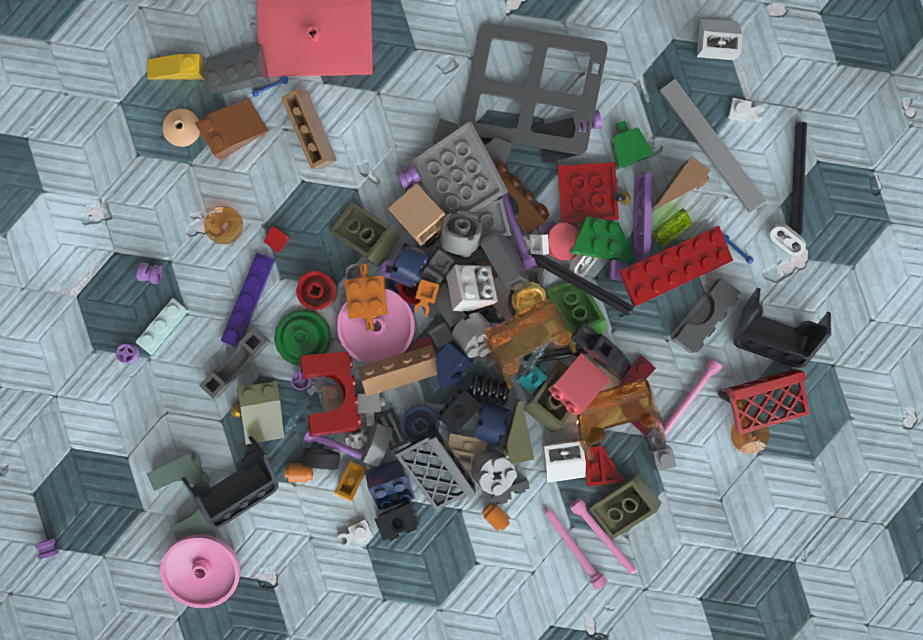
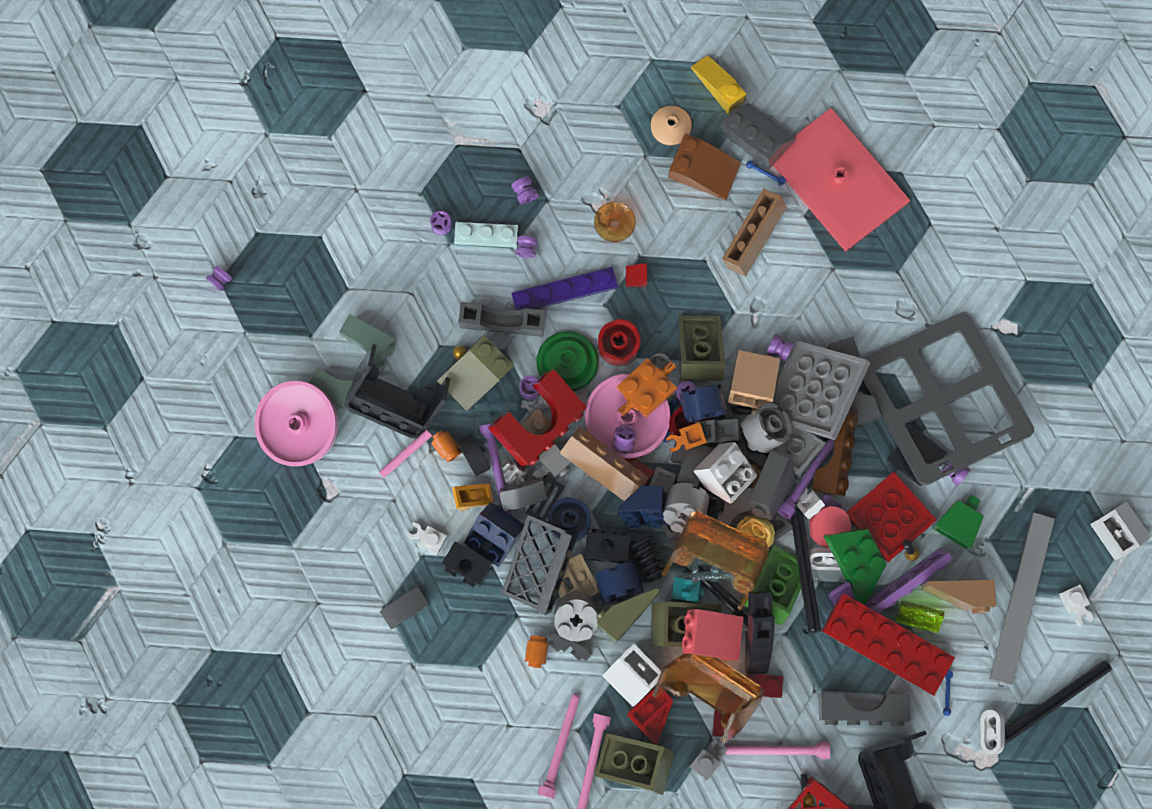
camera: 60 degrees right, 10 degrees down
none -> bright pink bar [379,430,433,478]
none -> dark grey slope [380,586,430,629]
none -> medium lavender wheel [515,236,538,258]
none -> medium lavender wheel [613,425,636,452]

